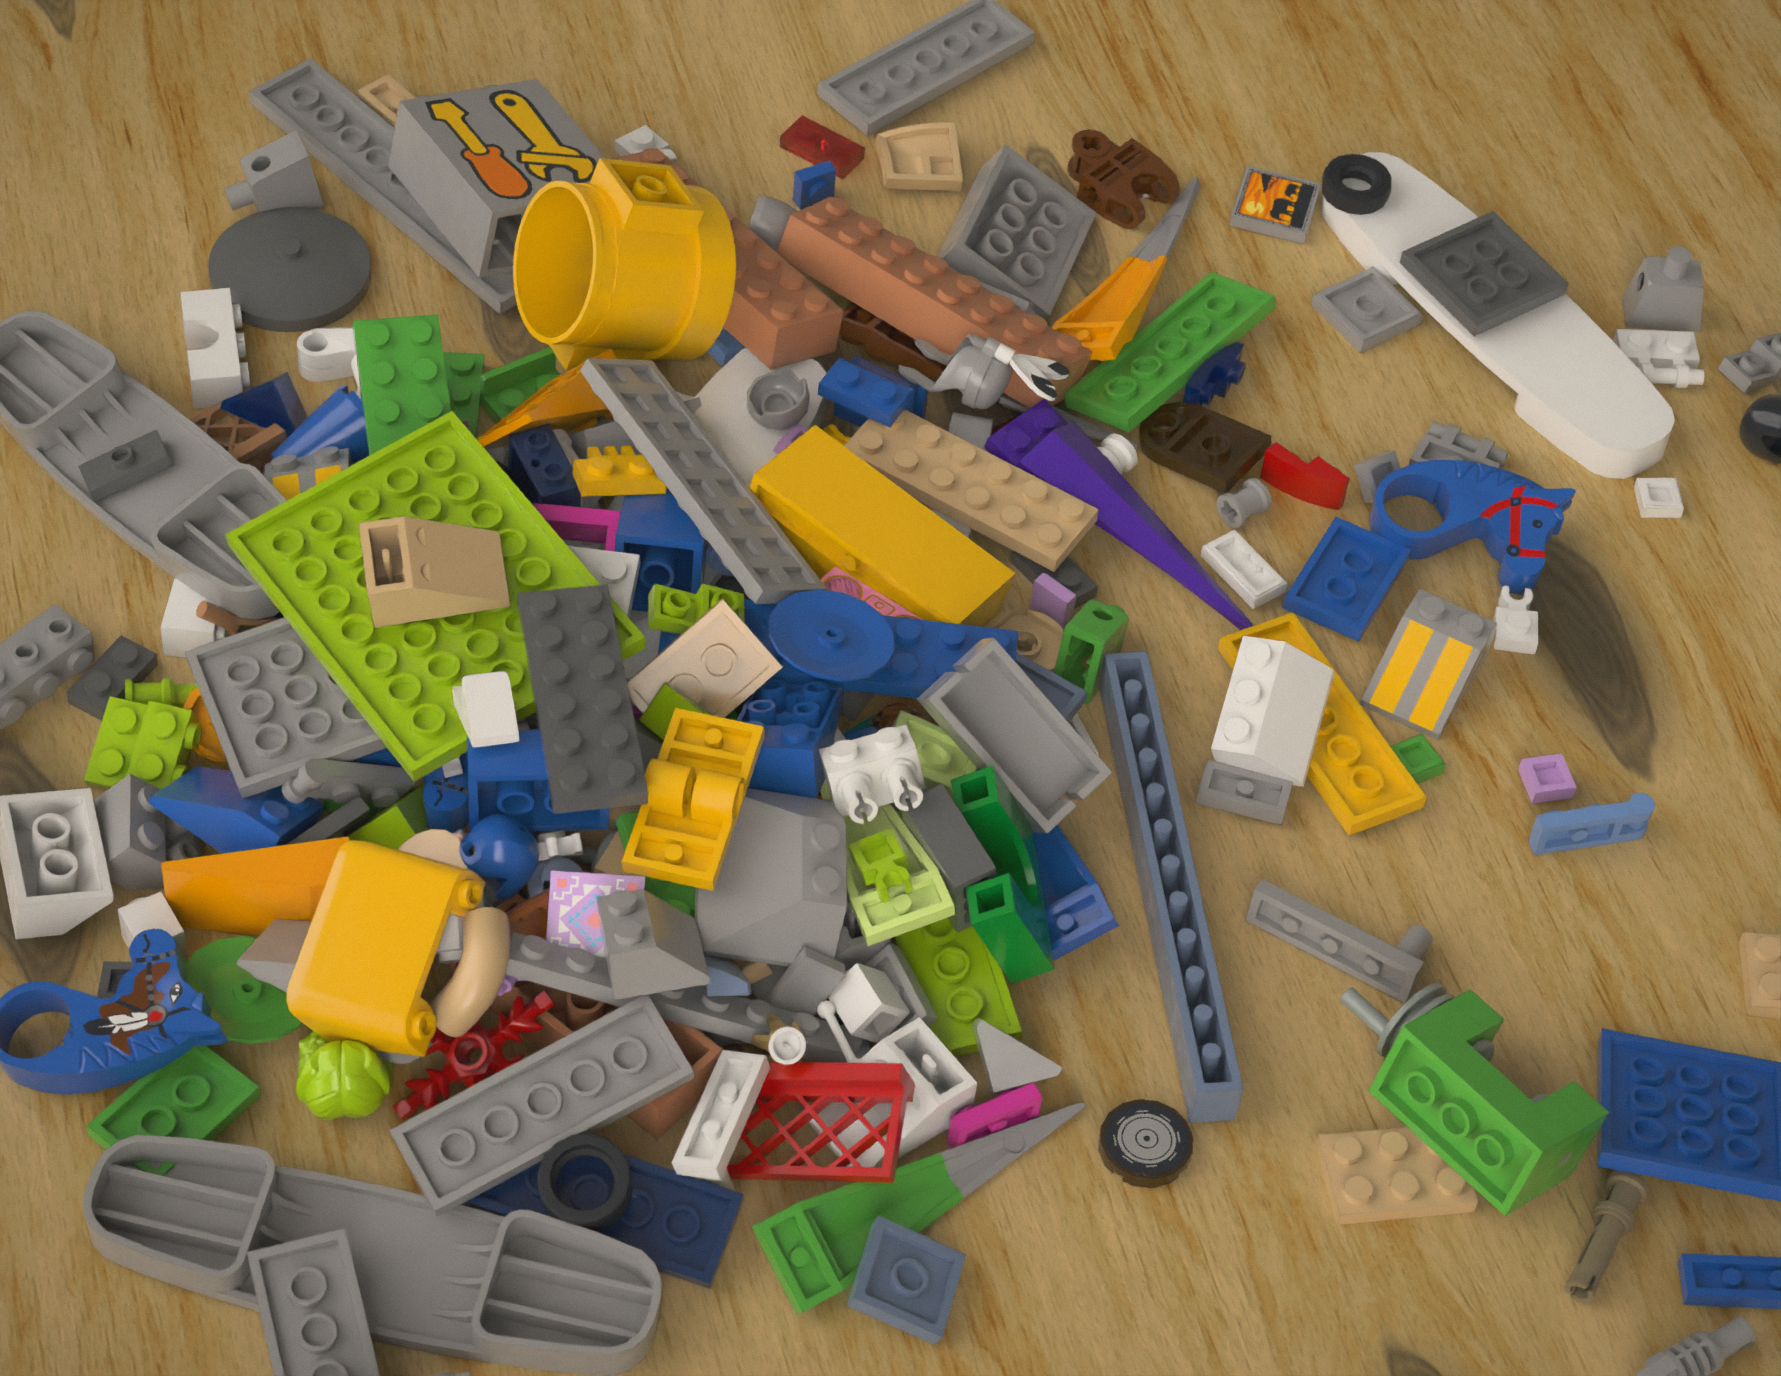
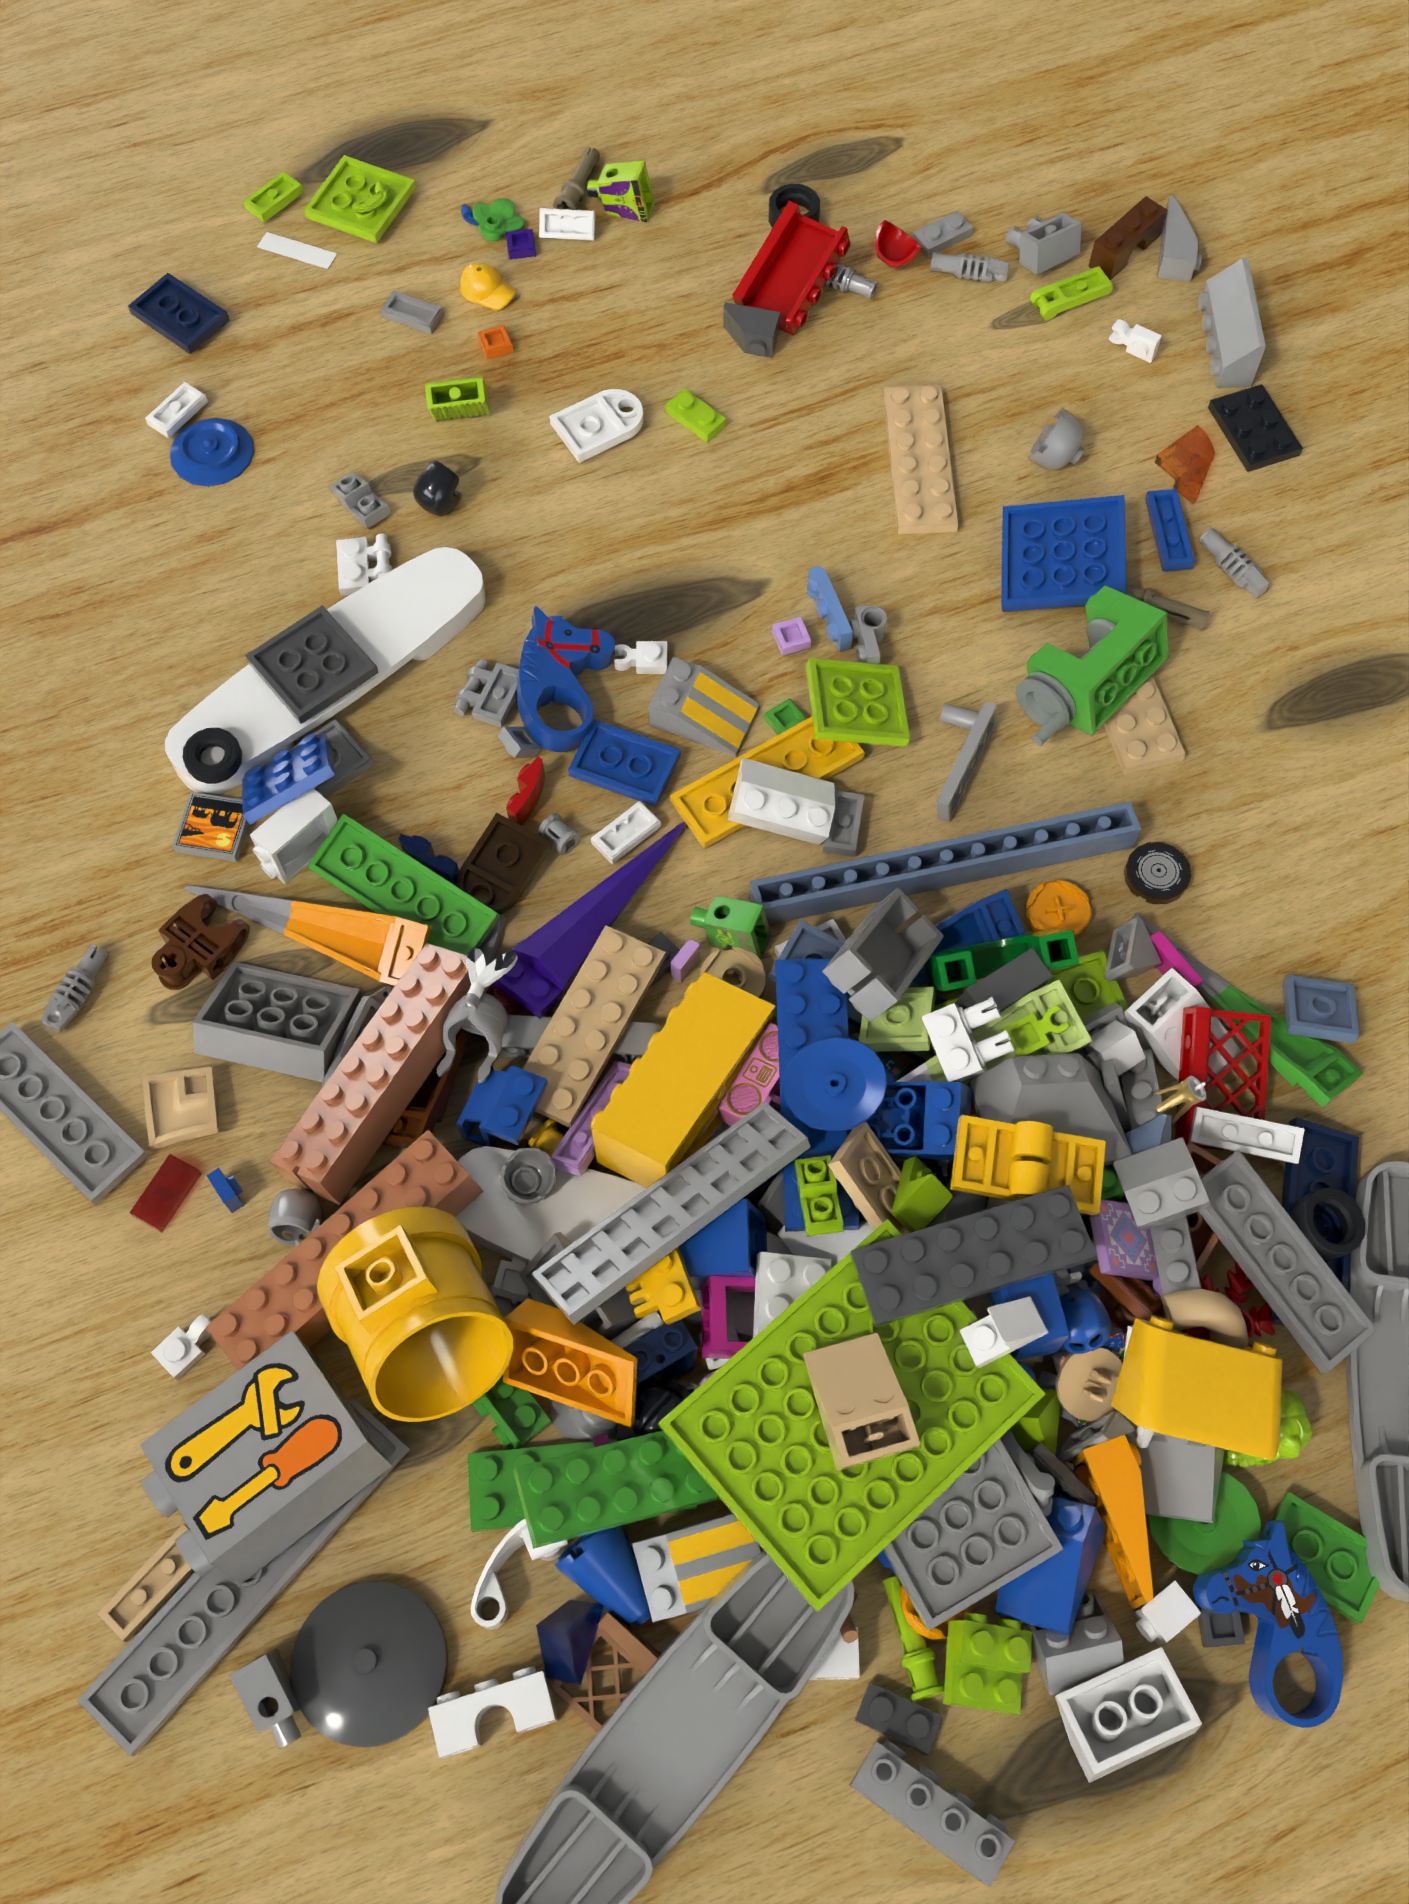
camera: 90 degrees left, 15 degrees up
dark grey plate [78,430,173,502] -> none
white hinge [817,1000,865,1063] -> none
white wheel [1097,434,1138,475] -> none
light grey torso [1622,246,1704,333] -> none
white tile [1634,478,1684,518] -> none
none -> light grey hinge [41,944,109,1033]
none -> blue plate [242,731,335,825]
none -> white window [250,788,338,885]
none -> lime plate [806,658,910,747]
none -> light grey plate [849,605,887,664]
none -> light orange tile [1025,880,1092,939]

